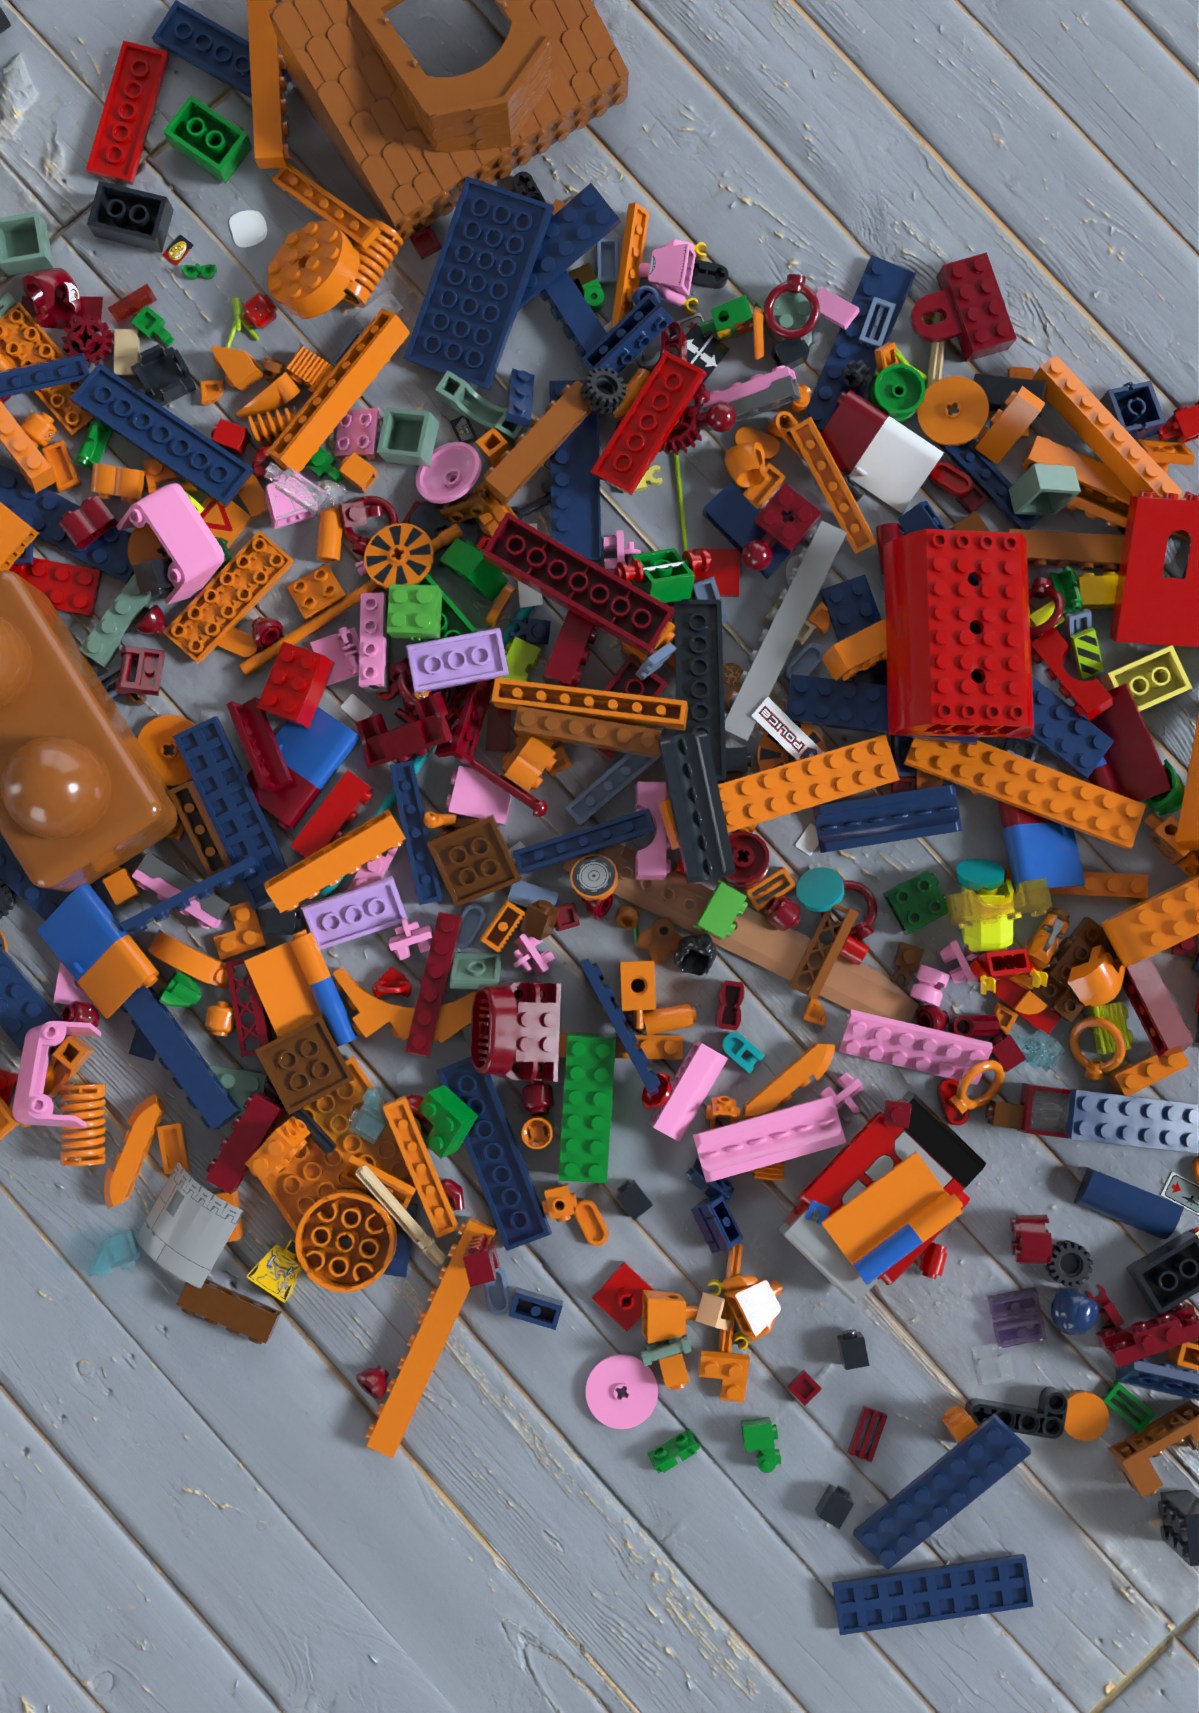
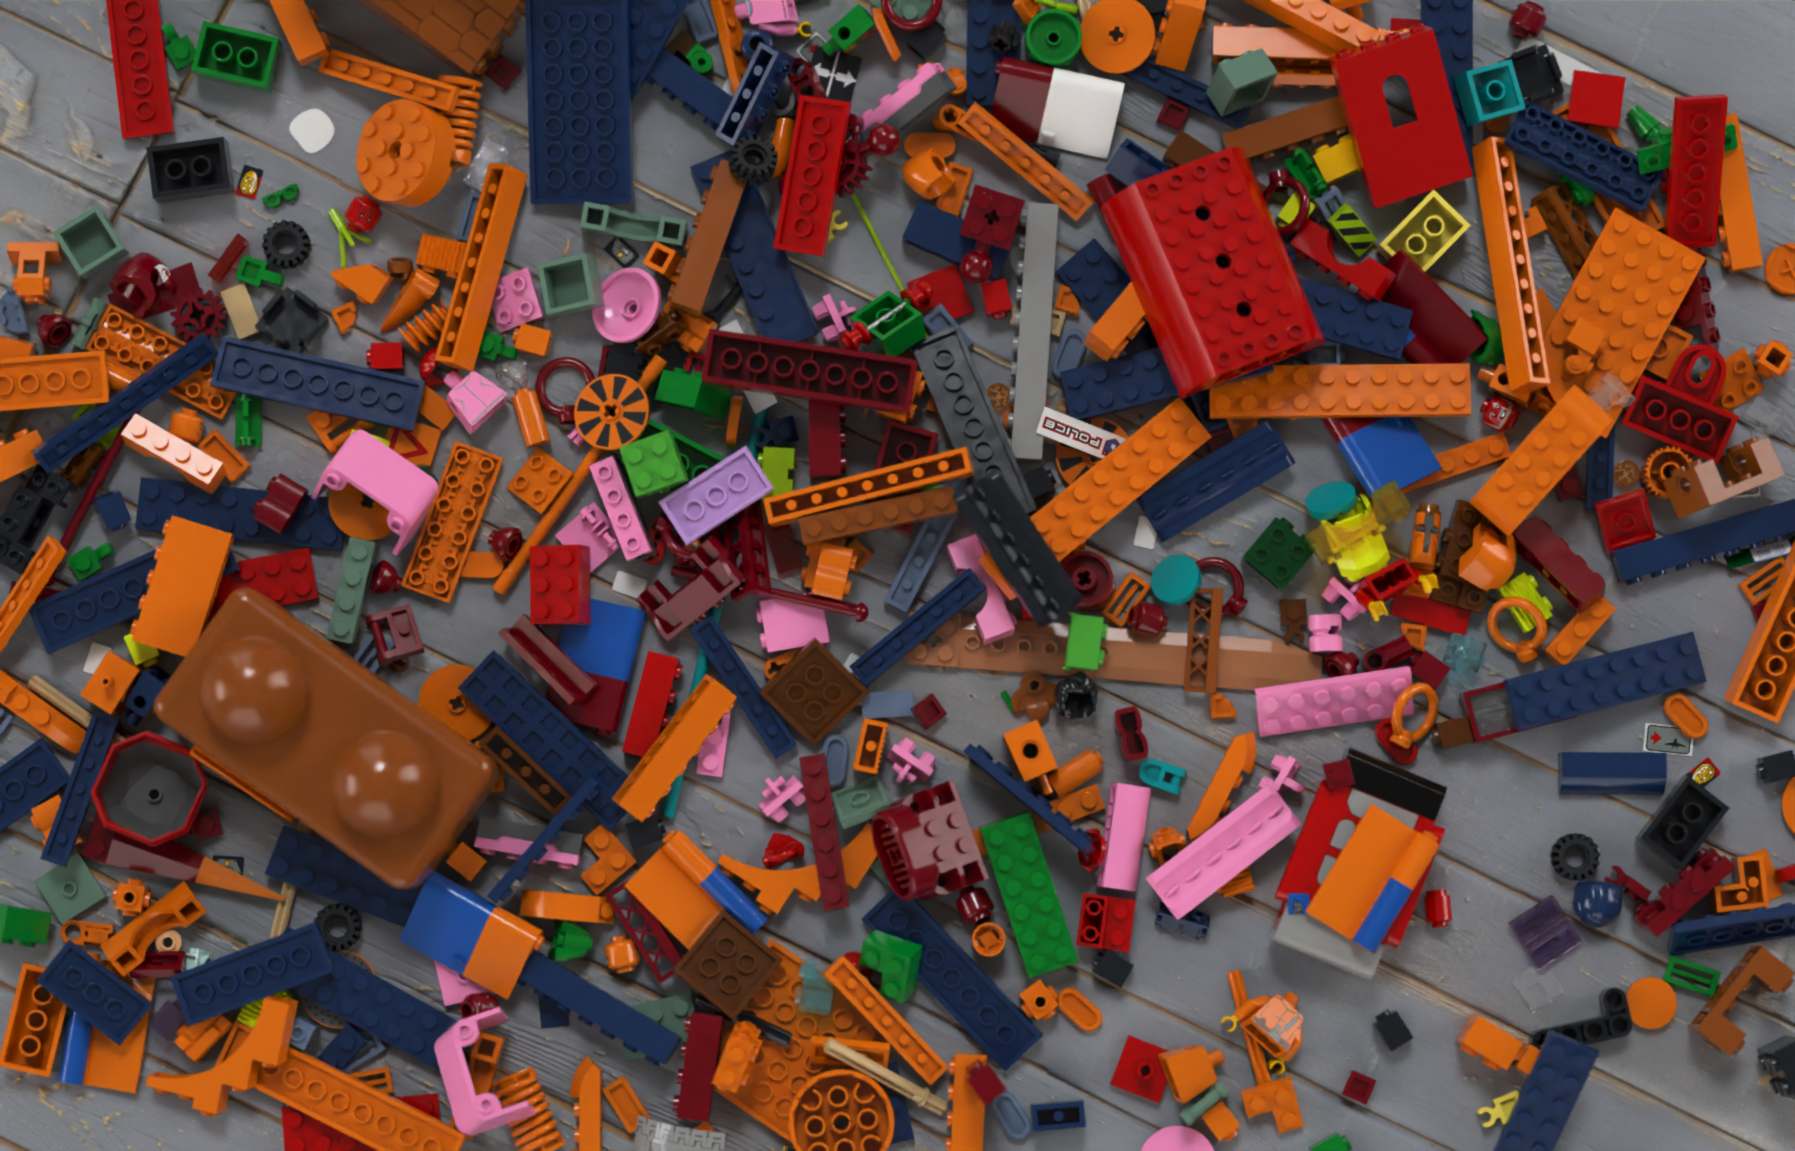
camera: 15 degrees left, 0 degrees up
orange brick [91,463,145,503] -> none
black brick [132,557,175,597] -> none
clear plate [265,462,329,515] -> none
lavender tile [301,876,408,950] -> none
plate [338,501,383,528] -> none
orange arm [423,811,457,828] -> none
dark red arm [440,1178,465,1210] -> none
dark blue plate [506,368,535,427] -> none
reddish brown brick [520,899,560,941] -> none
tile [570,854,618,901] -> none
dark red brick [582,893,614,920] -> none
dark orange tile [615,905,640,929] -> none
sand blue tile [636,642,677,680] -> none
dark blue brick [691,1195,743,1253] -> none
light nougat panel [695,1292,730,1331] -> none
red beam [839,935,870,965] -> none
dark red tile [847,1405,888,1463] -> none
red tile [929,461,973,498] -> none
dark red brick [1010,1214,1052,1264] -> none
orange tile [1013,990,1048,1014] -> none
none -> green plate [161,22,196,71]
none -> black tyre [262,220,311,269]
none -> red brick [980,278,1012,320]
none -> red brick [1076,893,1136,952]
none -> orange brick [1456,1014,1524,1071]
none -> light yellow plate [1477,1090,1519,1127]
none -> red head [1479,394,1520,432]

